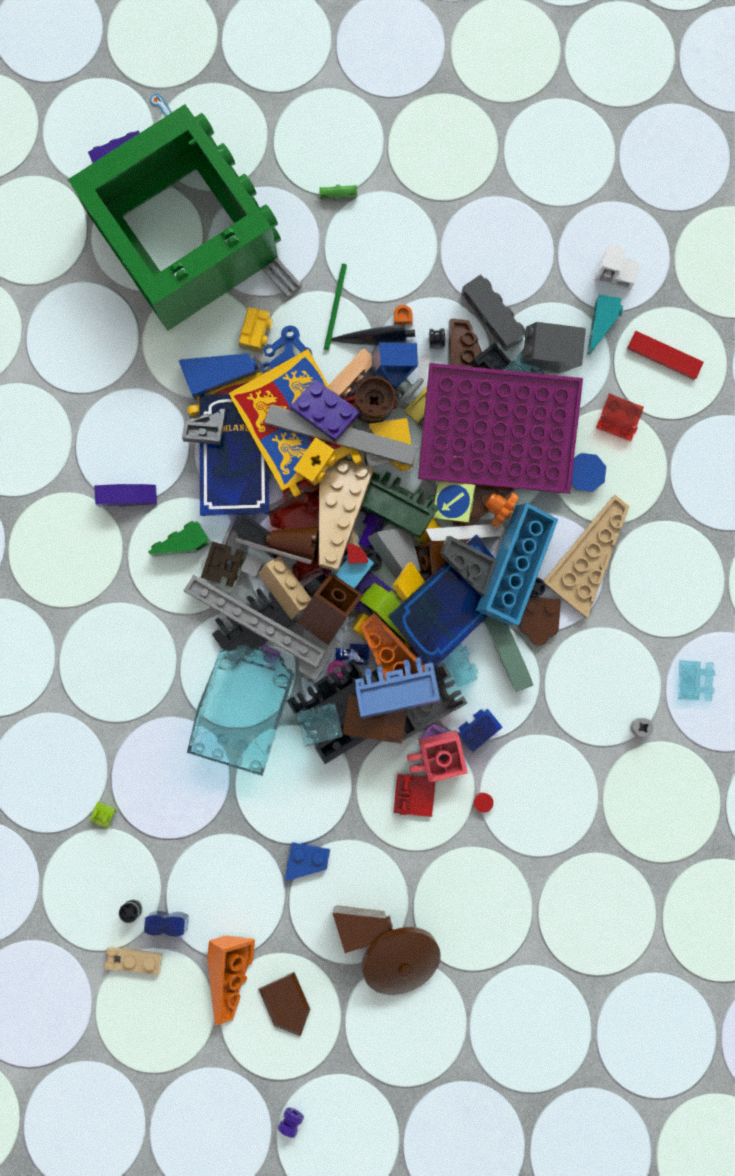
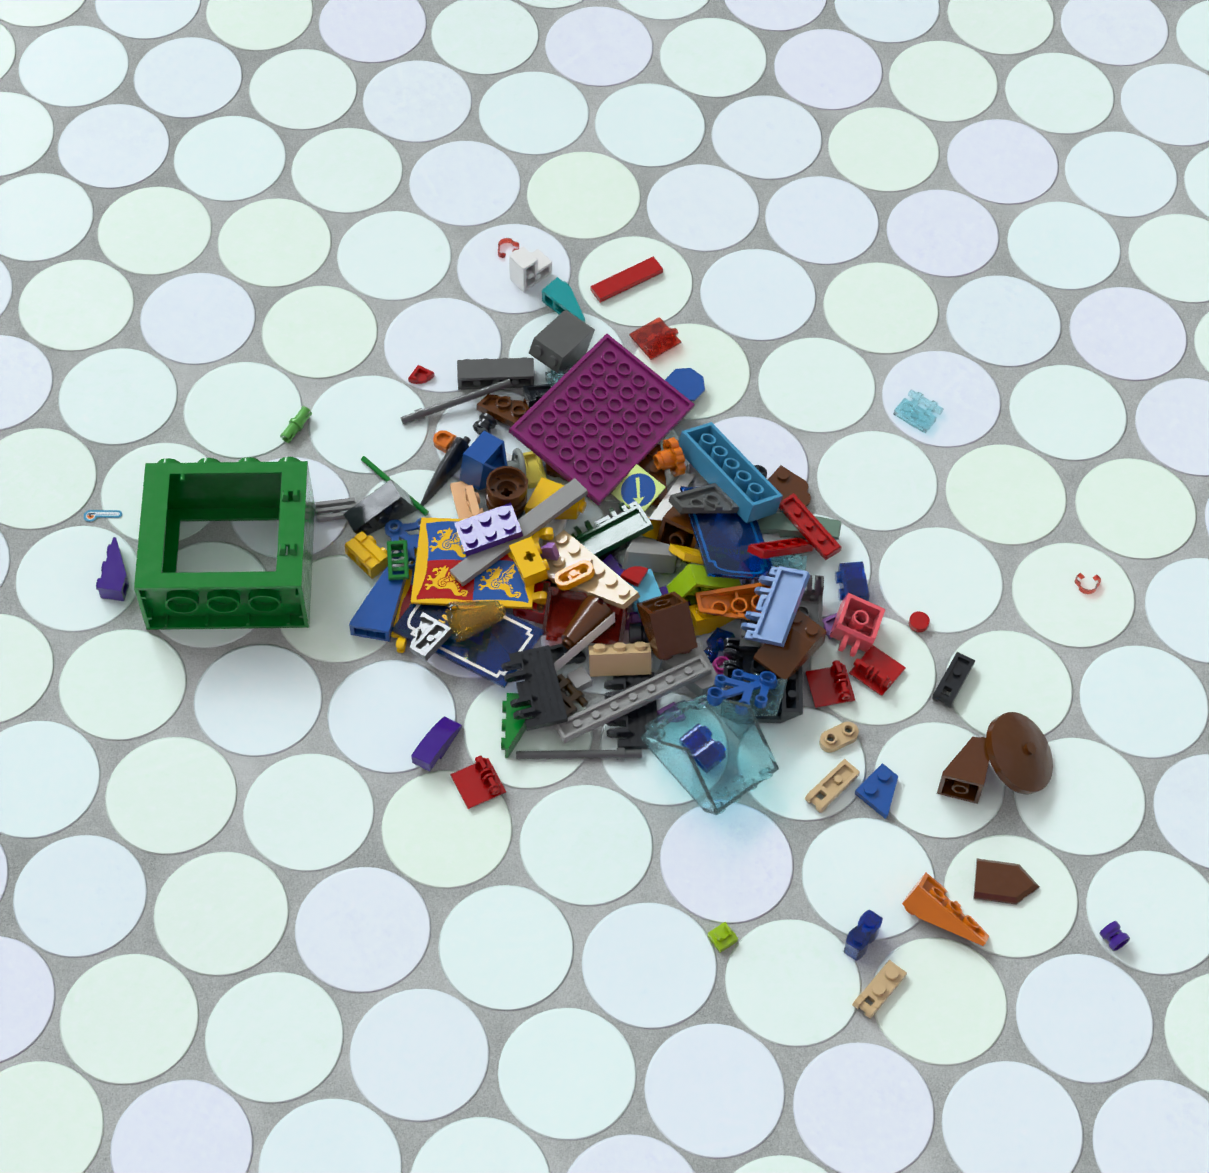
camera: 60 degrees left, 25 degrees down
black wheel [119,899,142,923] -> none
tan wing [543,494,630,619] -> none
light grey wheel [630,718,653,737] -> none
none -> black wedge [344,479,418,536]
none -> green slope [387,540,409,581]
none -> dark grey bar [400,379,511,424]
none -> red tile [408,365,435,384]
none -> clear yellow cone [446,601,506,642]
none -> red hinge [450,755,506,809]
none -> clear red piece [498,238,519,258]
none -> black hinge [501,645,568,731]
none -> dark grey bar [516,748,642,760]
none -> medium lavender tile [540,542,560,561]
none -> light orange plate [555,560,595,590]
none -> clear blue brick [679,723,726,774]
none -> blue plant [706,669,778,714]
none -> red tile [747,537,813,559]
none -> red tile [779,493,842,561]
none -> red hinge [805,660,855,708]
none -> tan plate [805,759,860,813]
none -> tan plate [819,722,859,753]
none -> black plate [932,652,975,708]
none -> clear red piece [1074,573,1101,594]

